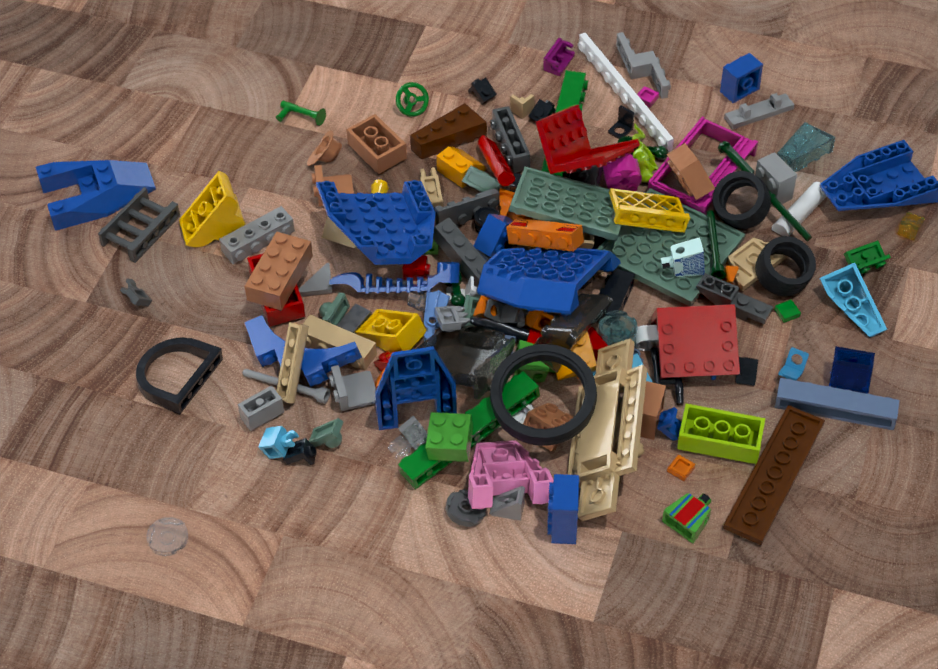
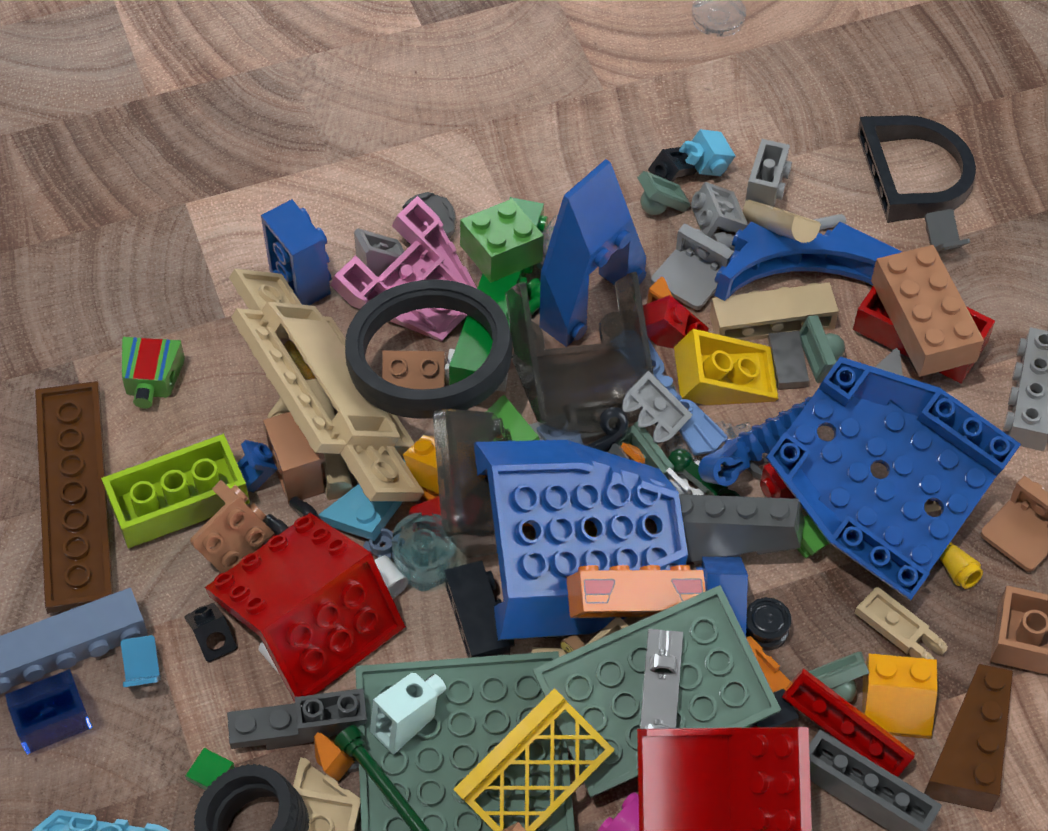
camera: 140 degrees right, 5 degrees up
dark grey wing [435,188,499,226] -> none
orange tile [667,454,696,481] -> none
none -> nougat bracket [190,480,274,573]
none -> light grey hinge [636,629,683,770]
none -> light grey bracket [691,182,748,238]
none -> dark grey bracket [924,209,970,252]

